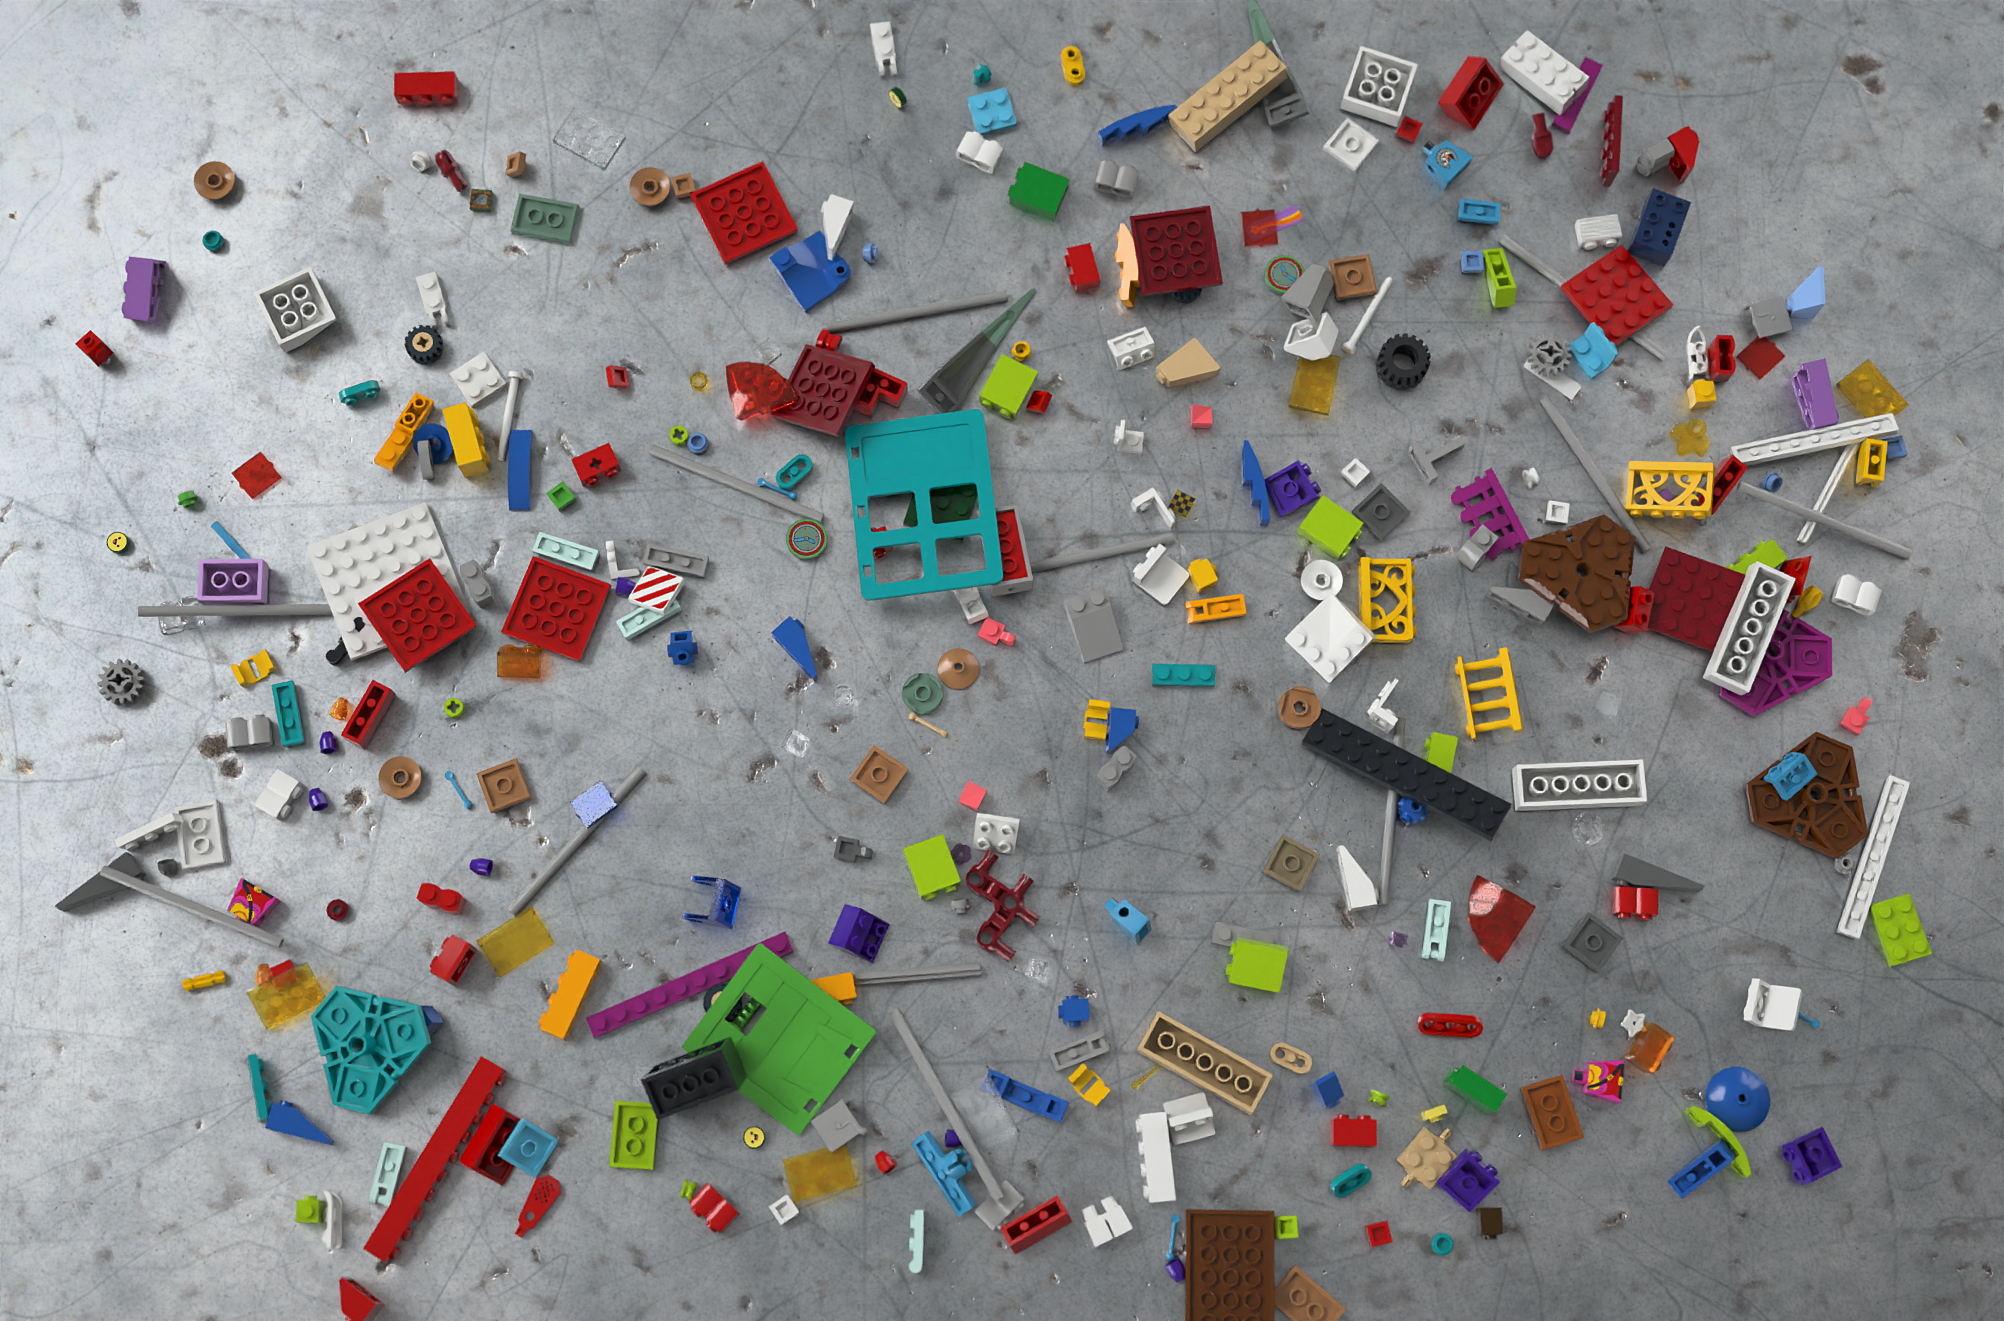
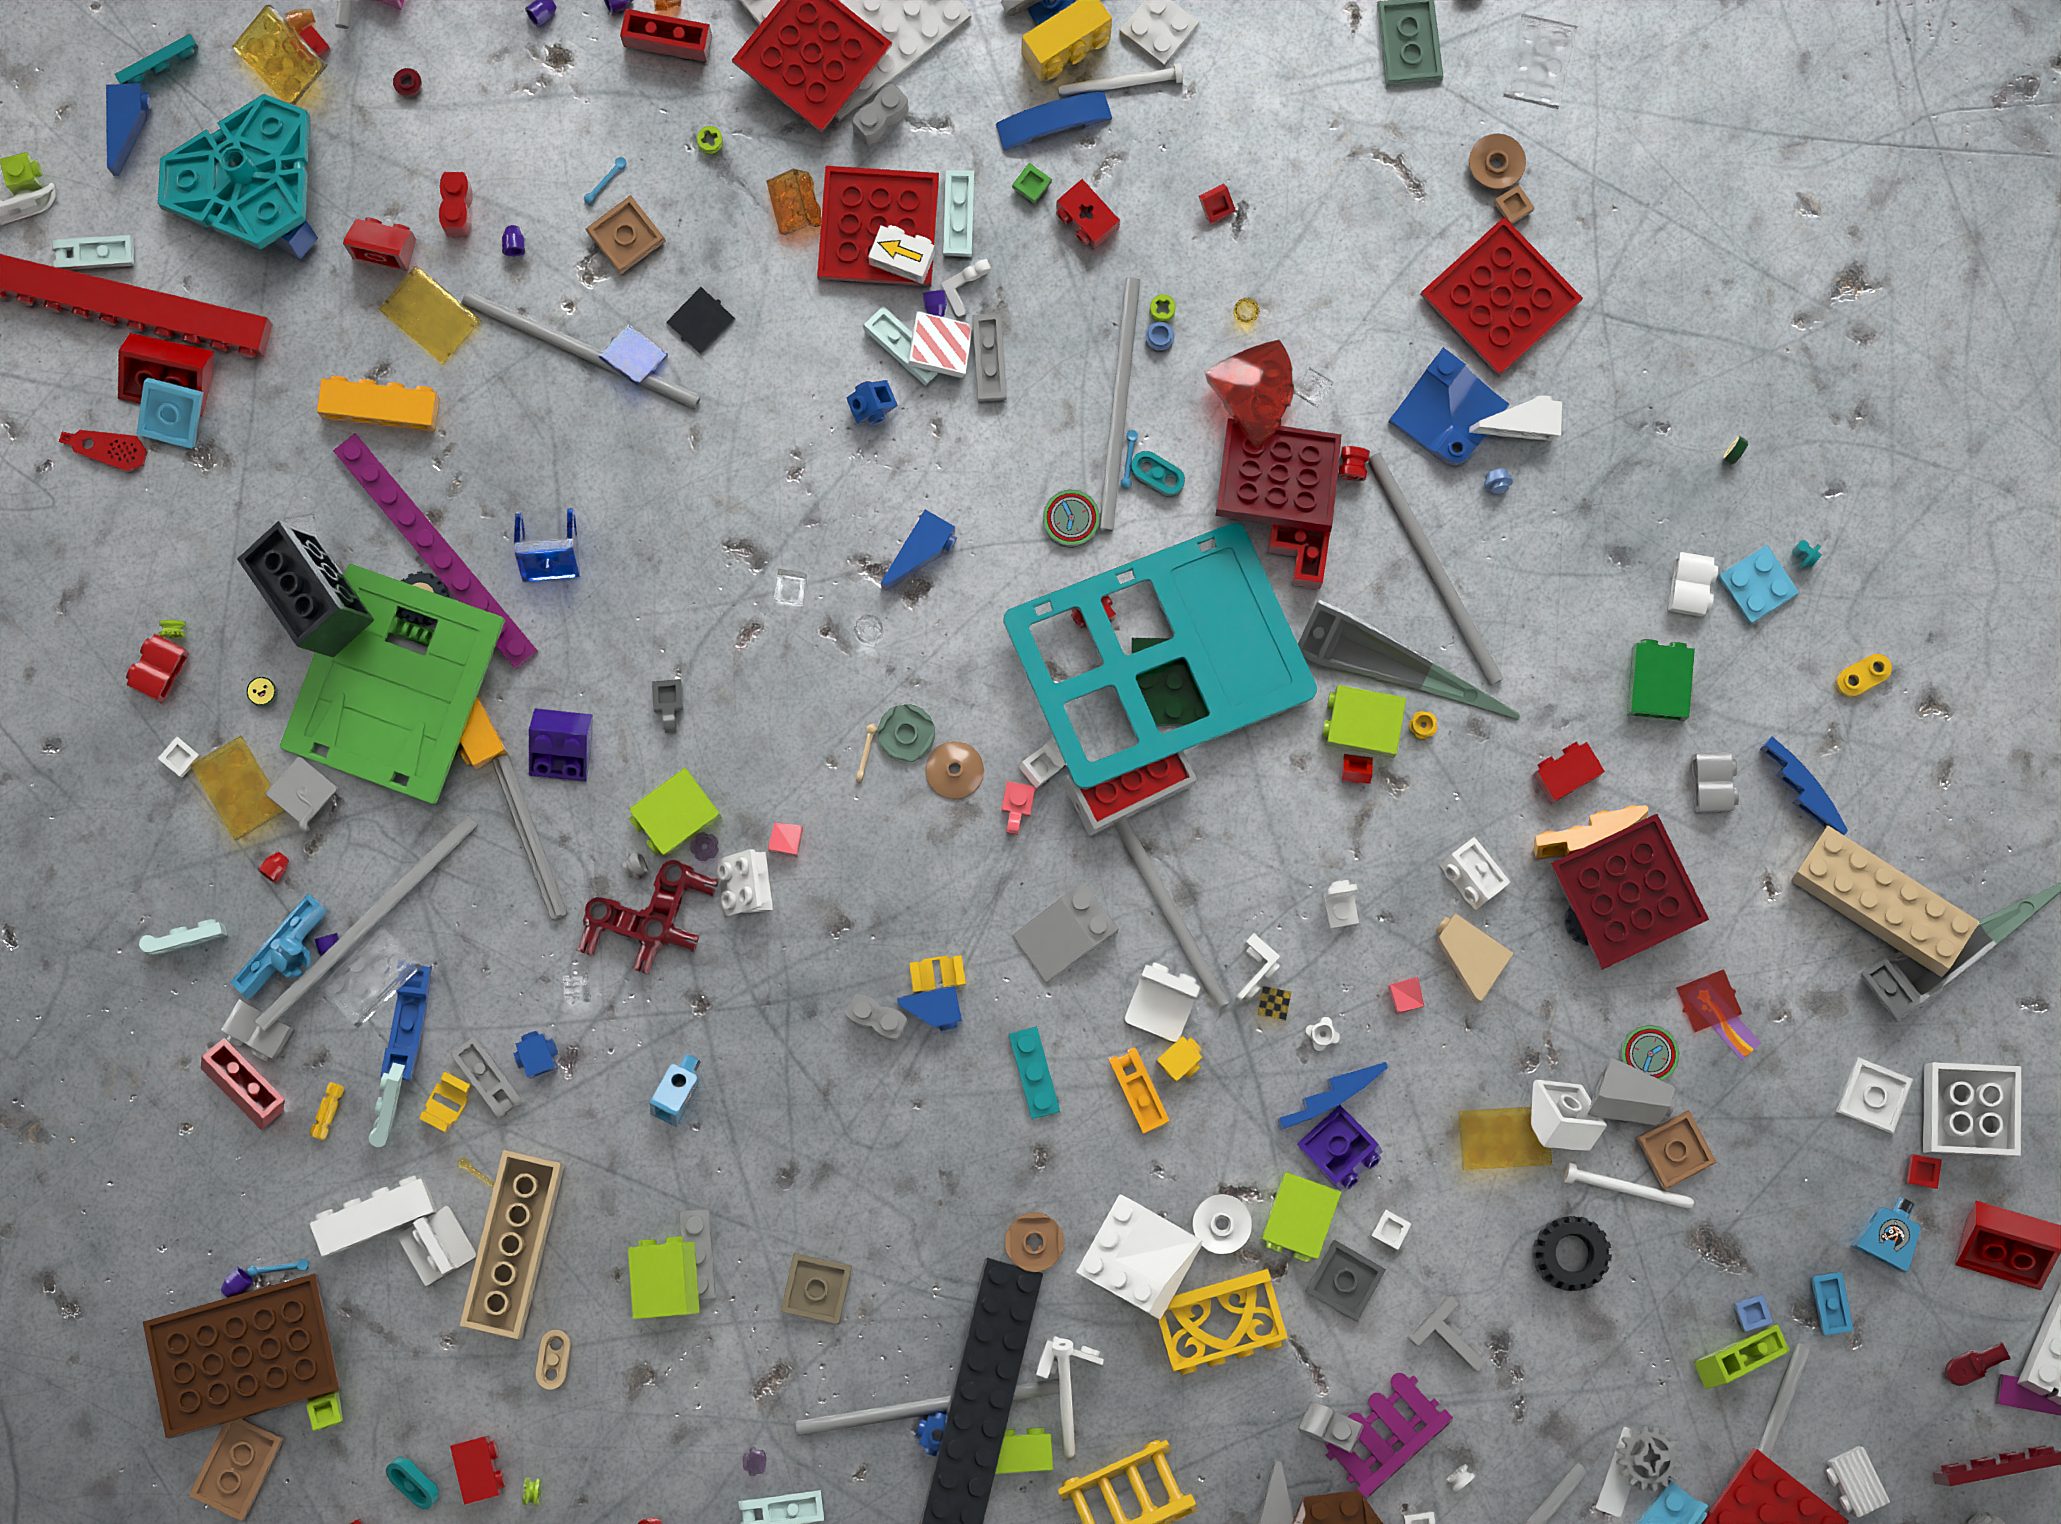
camera: 75 degrees right, 5 degrees up
medium nougat dish [378,756,422,798] -> none
lime plate [609,1101,658,1170] -> none
medium nougat plate [850,745,909,804] -> none
white hinge [870,21,897,76] -> none
white hips [1083,1196,1133,1247] -> none
blue slope [1310,1071,1344,1109] -> none
white slope [1336,845,1379,911] -> none
none -> yellow axle [309,1082,344,1140]
none -> light aqua plate [369,1063,405,1147]
none -> black piece [666,287,735,355]
none -> white brick [869,225,935,284]
none -> white bar [1052,1339,1075,1459]
none -> white plate [1305,1017,1340,1051]

